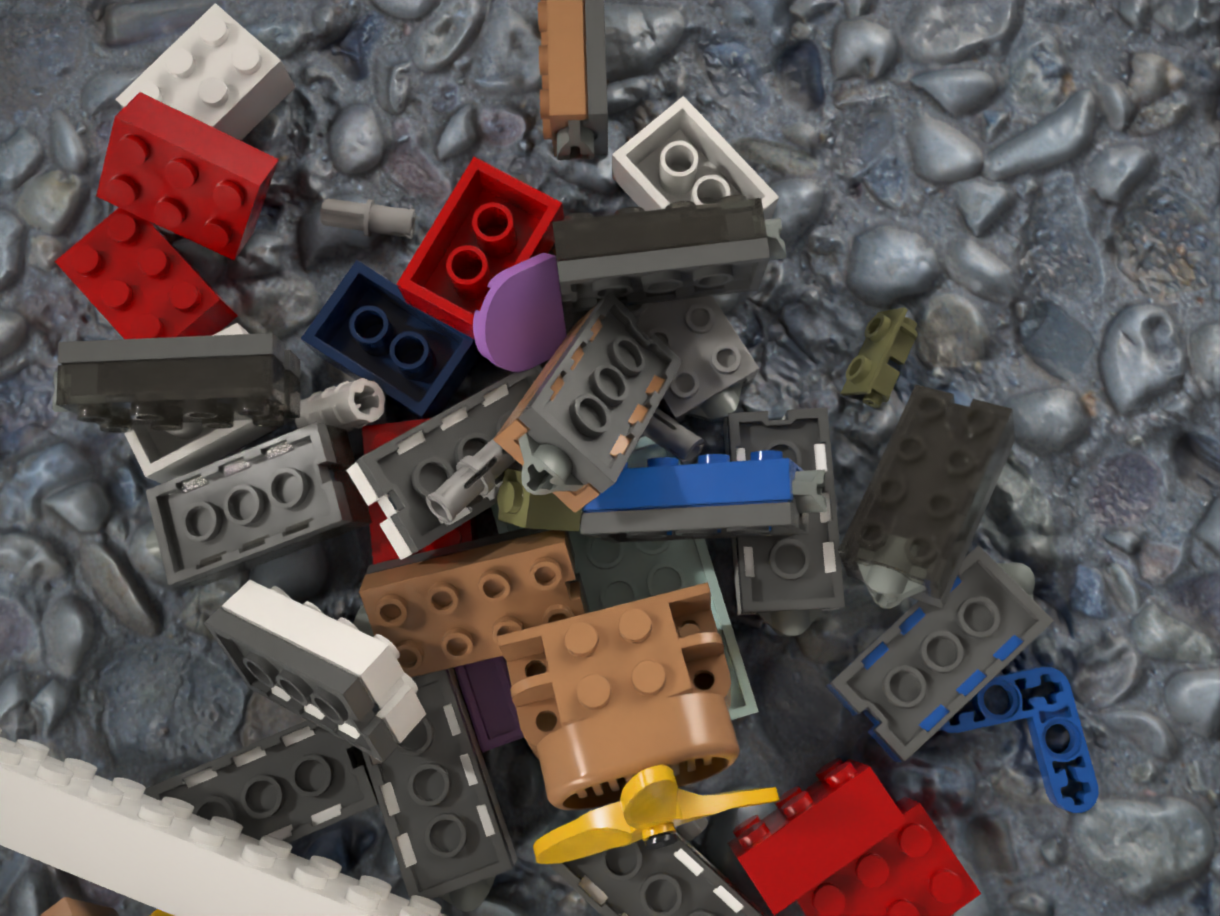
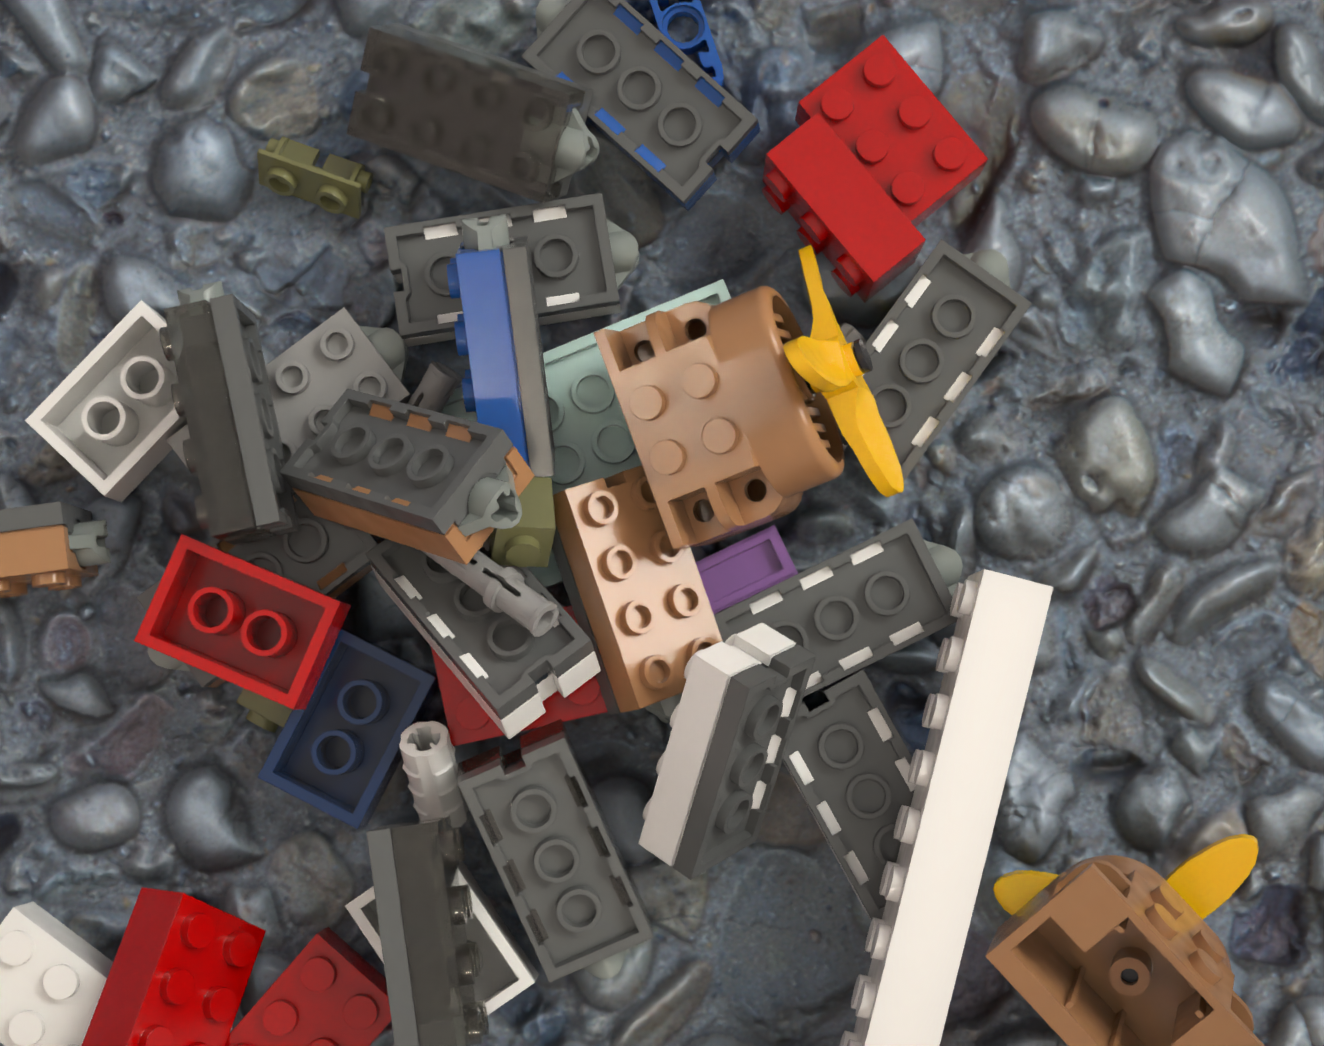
camera: 90 degrees left, 5 degrees up
light grey axle [320,198,416,239] -> none
medium lavender tile [473,252,566,372] -> none

